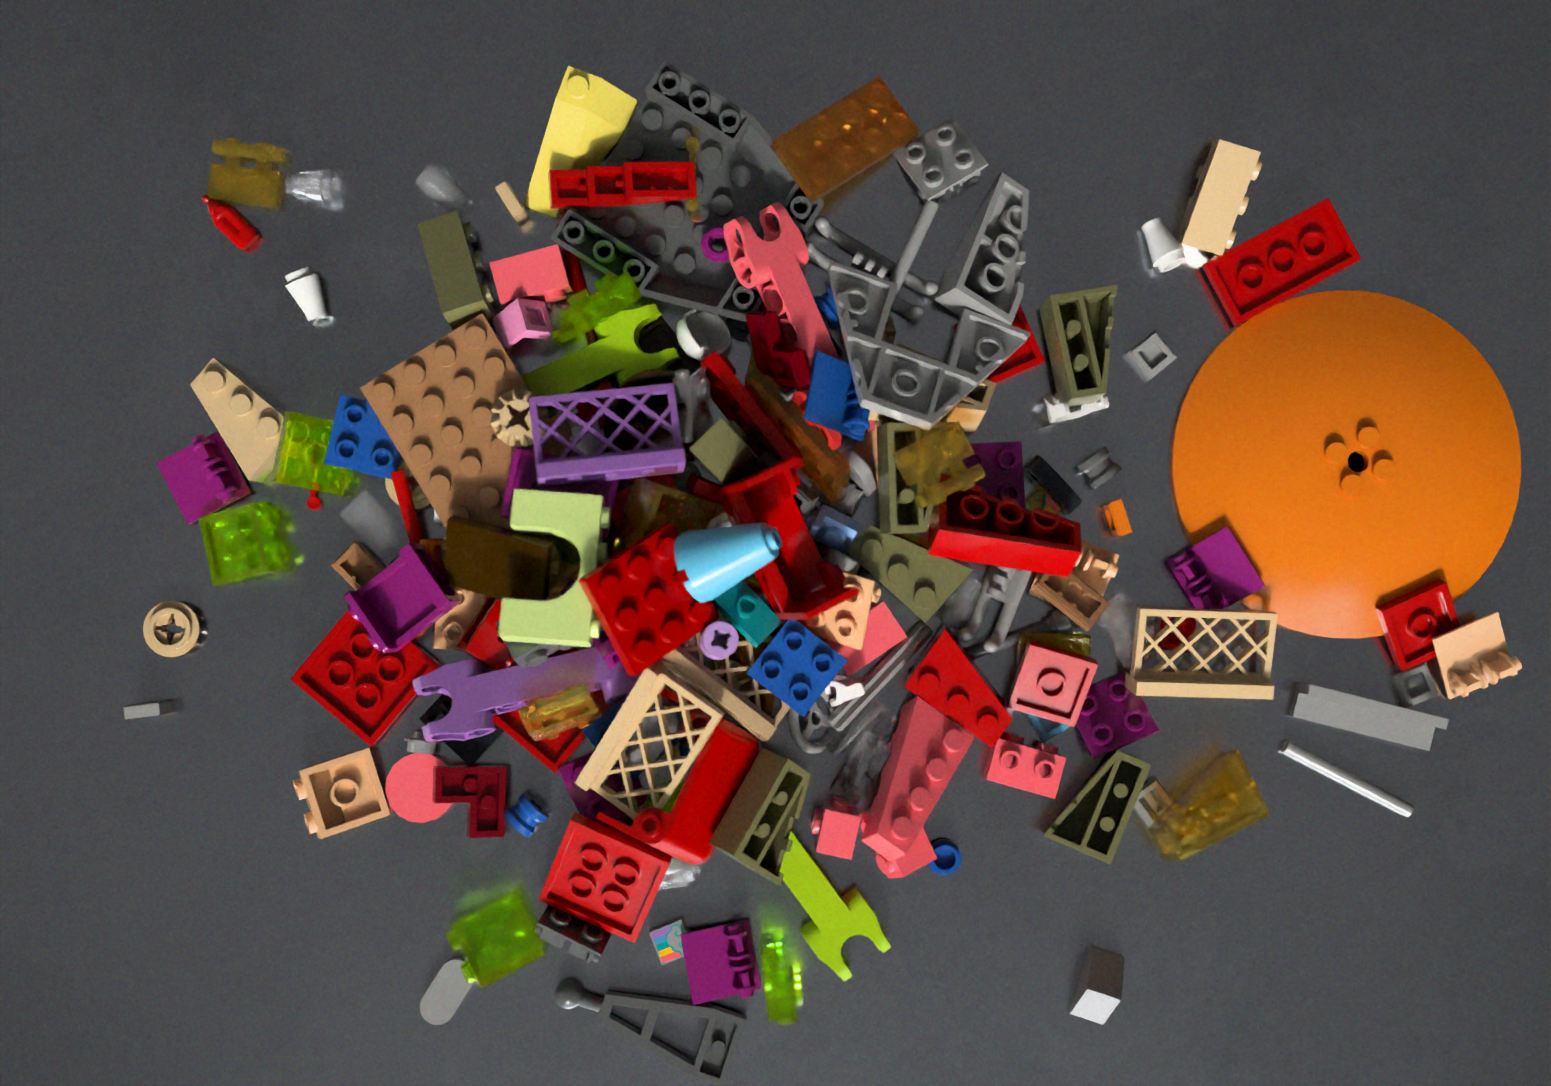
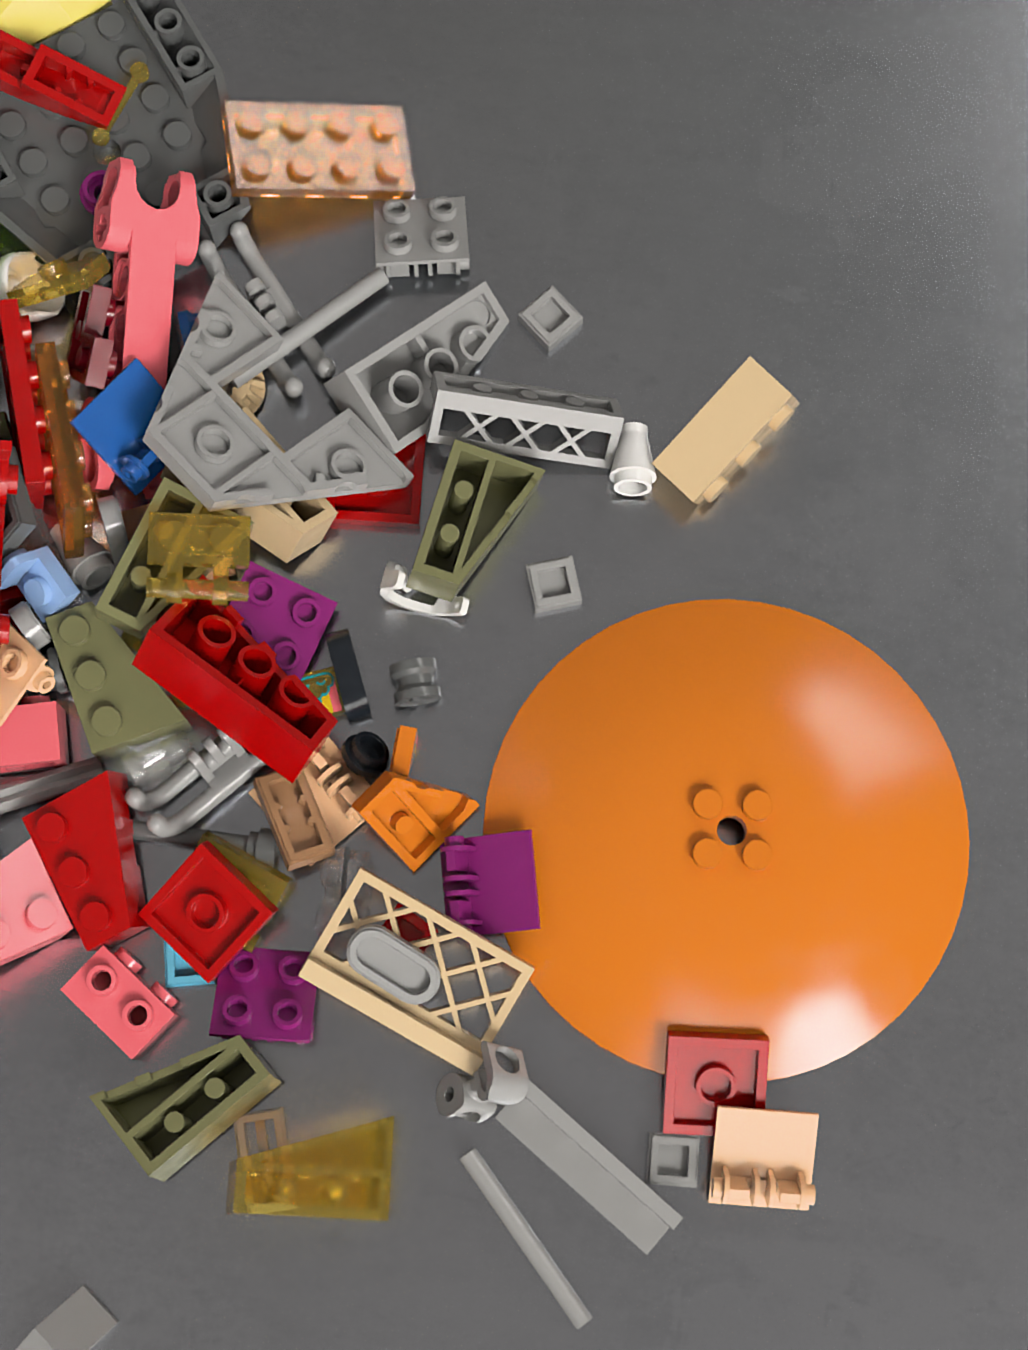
camera: 25 degrees right, 10 degrees down
red plate [1201,198,1361,327] -> none
none -> clear yellow plate [6,253,111,309]
none -> black plate [341,731,389,778]
none -> light grey tile [347,924,441,1005]
none -> orange wing [351,770,480,872]
none -> light grey fence [426,371,624,469]
none -> light grey leg [436,1041,529,1123]
none -> light grey tile [517,285,583,353]

